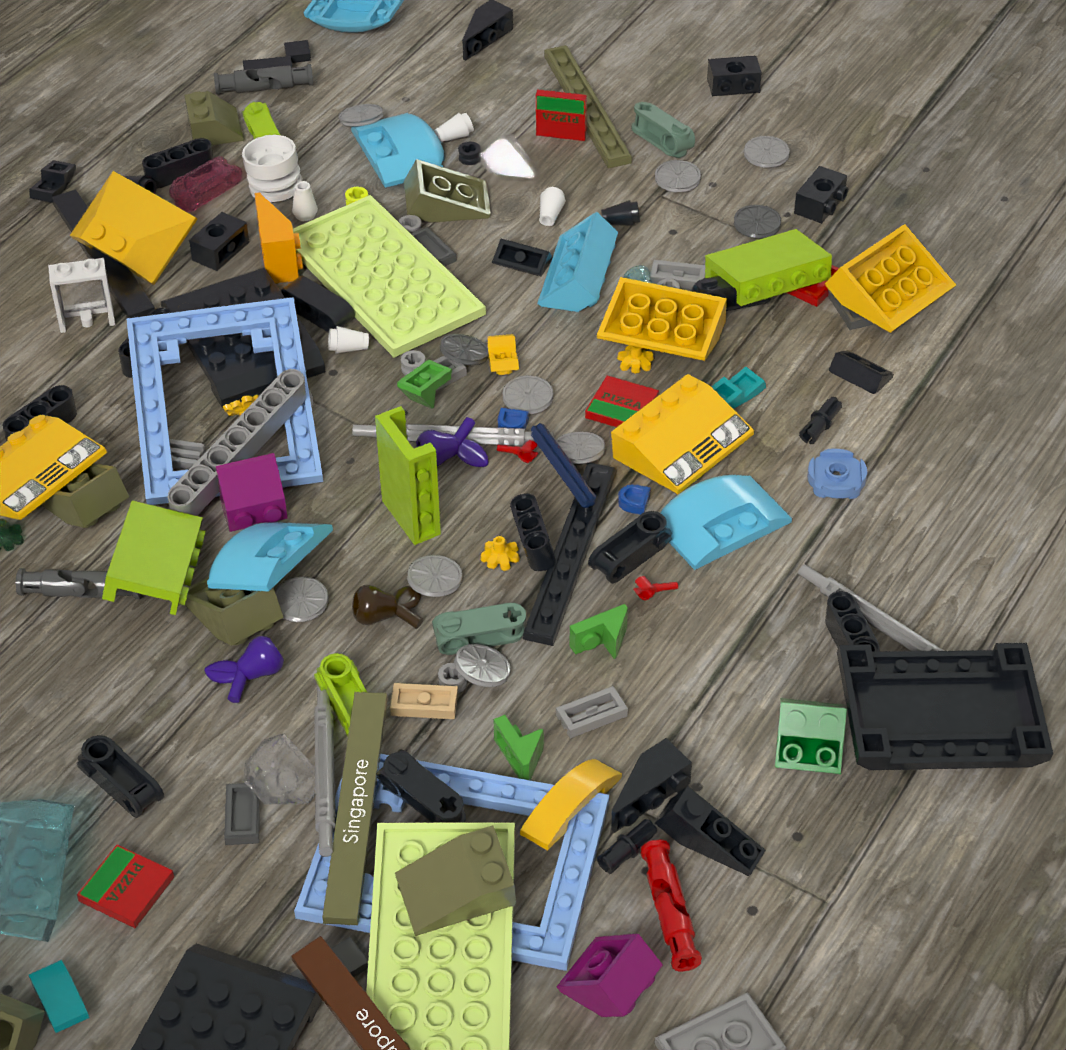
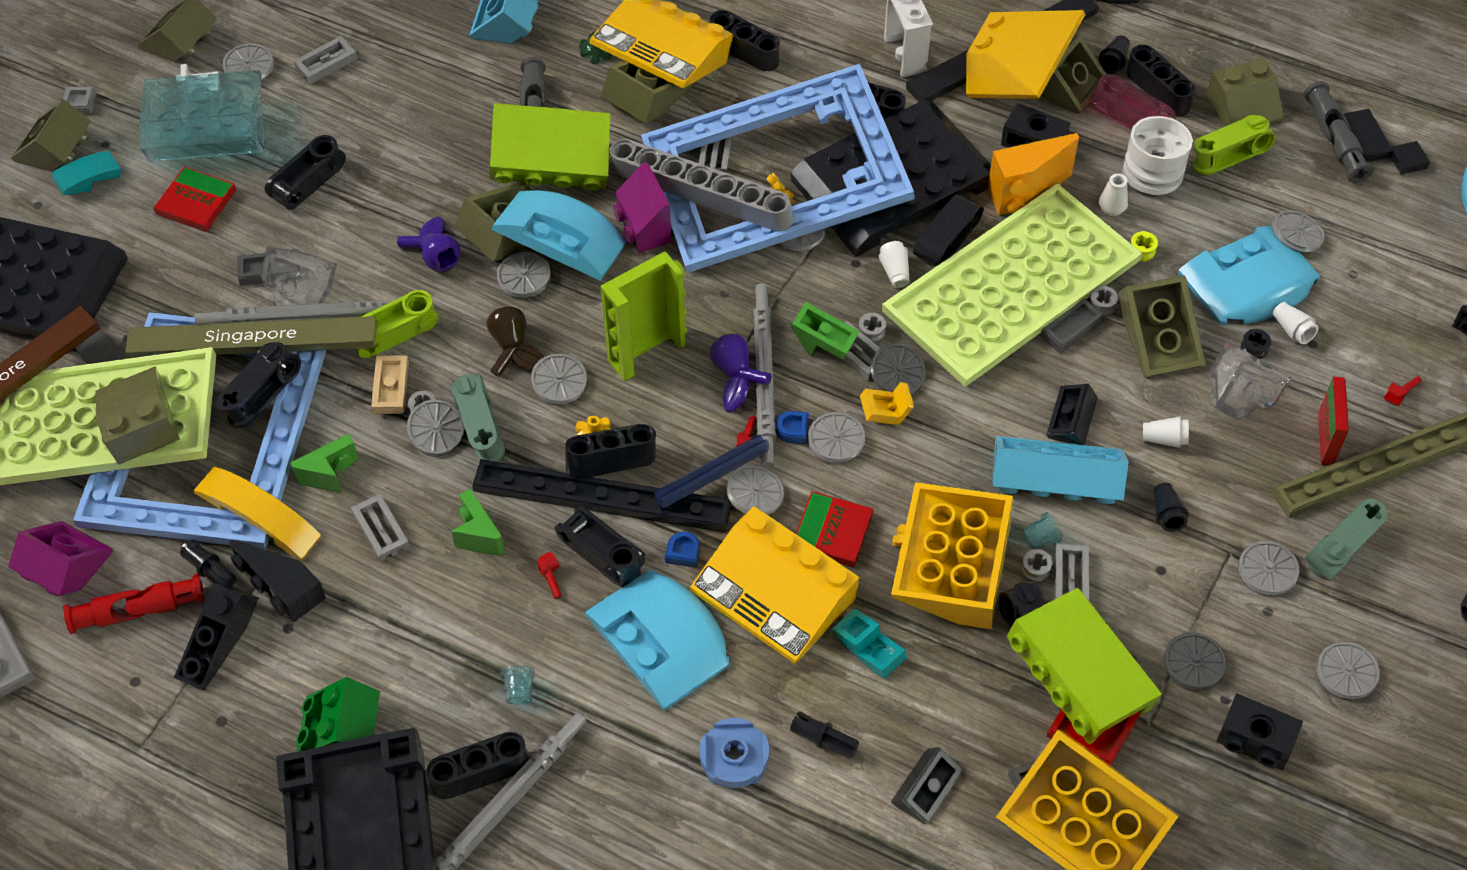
camera: 85 degrees right, 10 degrees up
none -> clear light blue piece [500,666,535,704]
none -> red hand [1384,376,1422,406]

